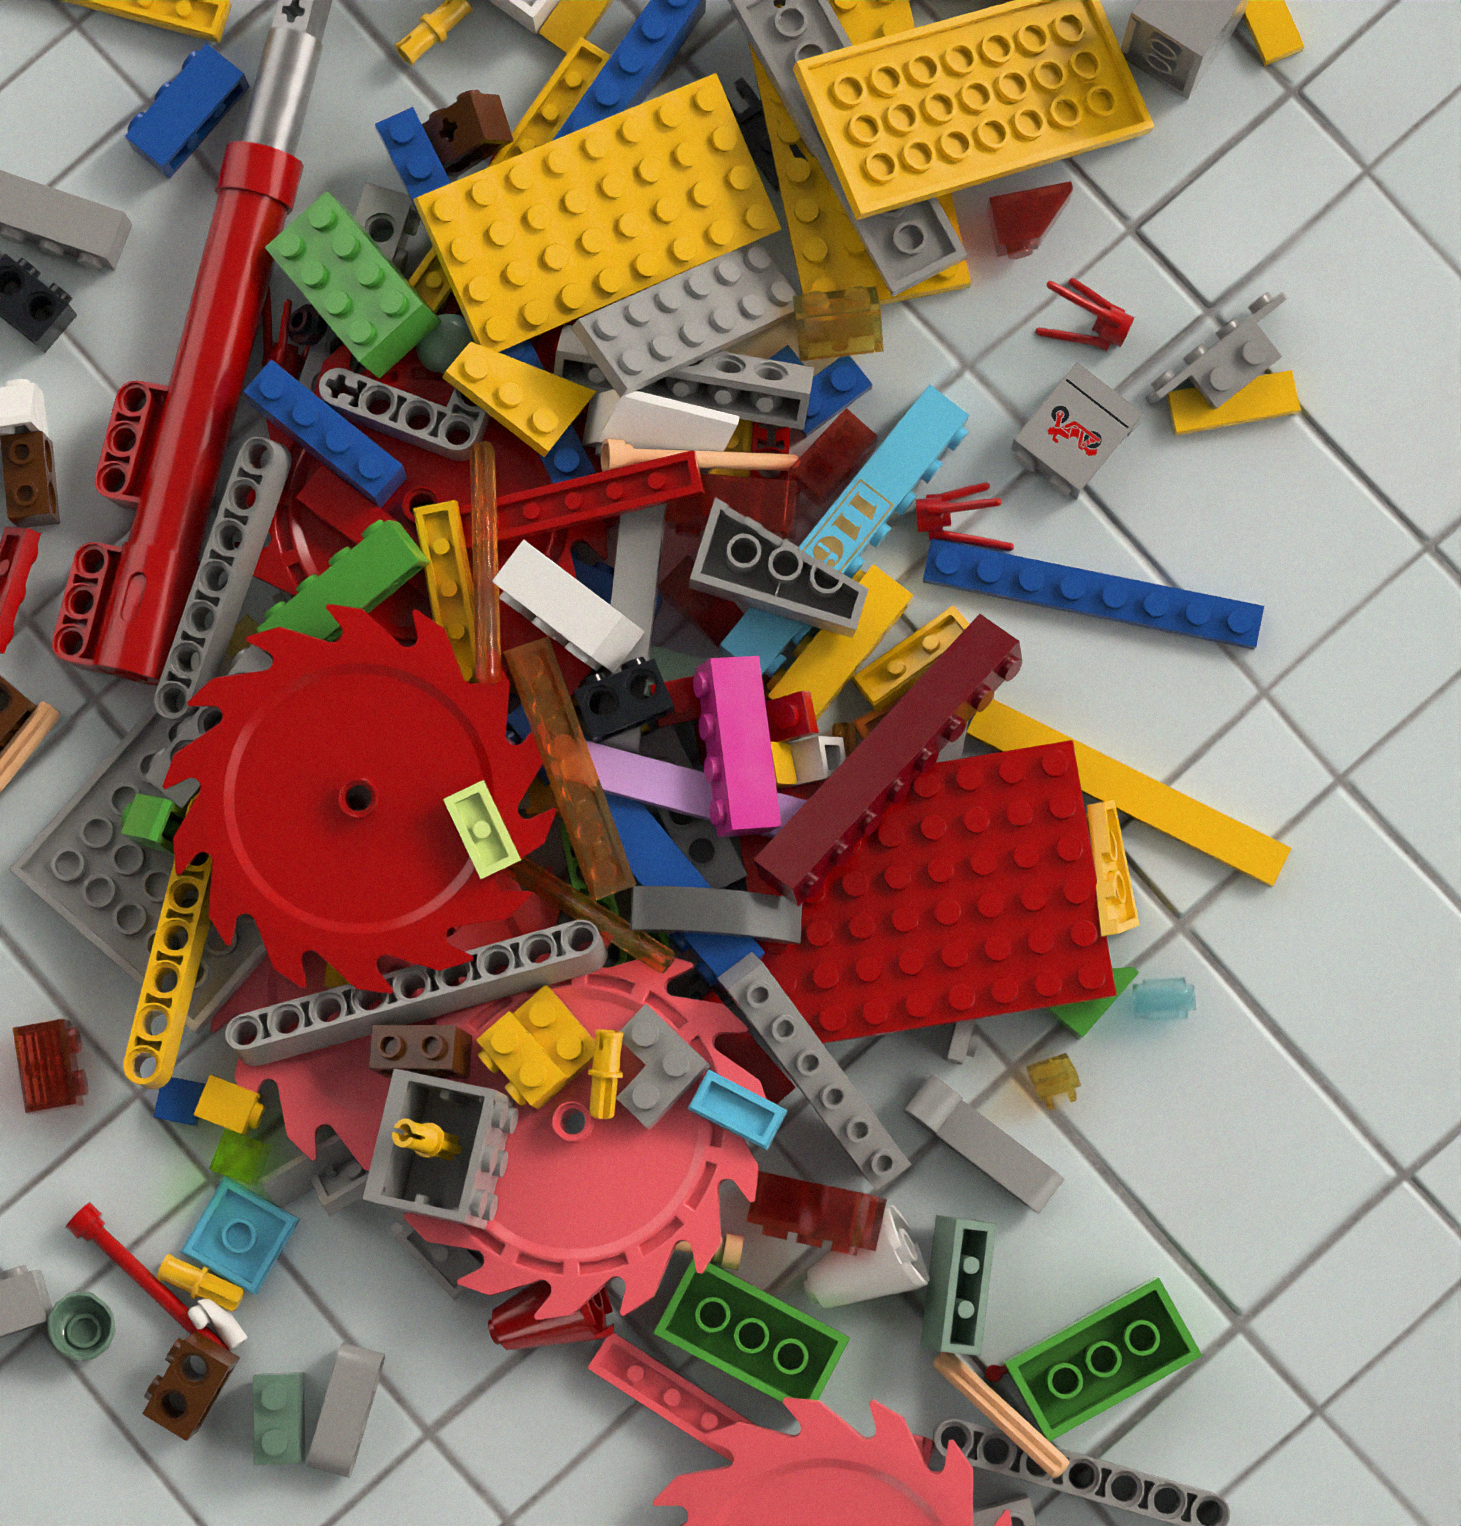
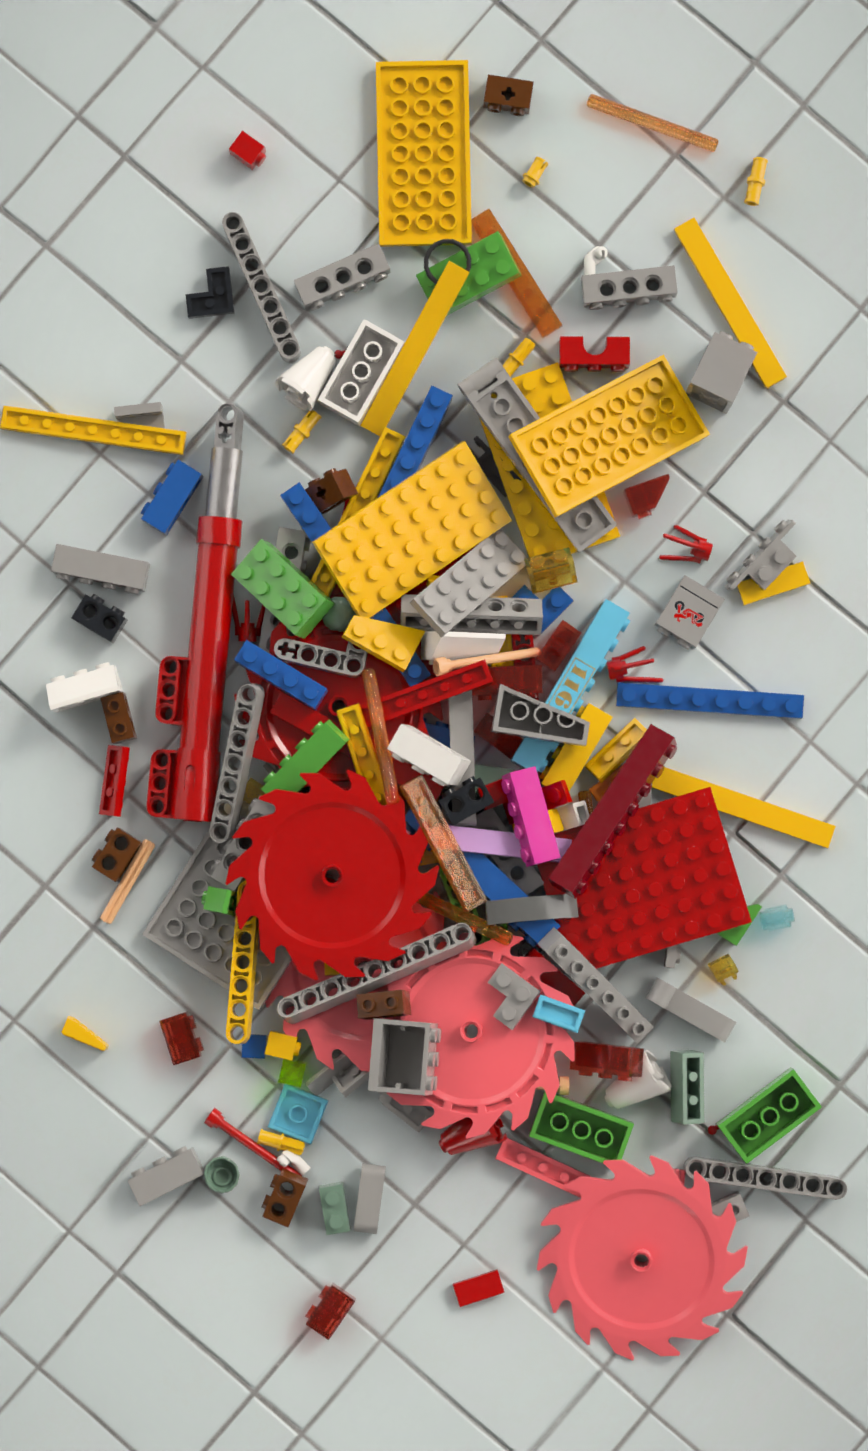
camera: 10 degrees left, 5 degrees up
black plate [288,304,327,346] -> none
yellow axle [392,1118,463,1161] -> none
yellowish green plate [443,780,521,879] -> none
yellow plate [476,985,595,1110] -> none
yellow axle [588,1029,624,1119] -> none
light nougat axle [933,1352,1069,1478] -> none
yellow wing [1086,799,1140,937] -> none

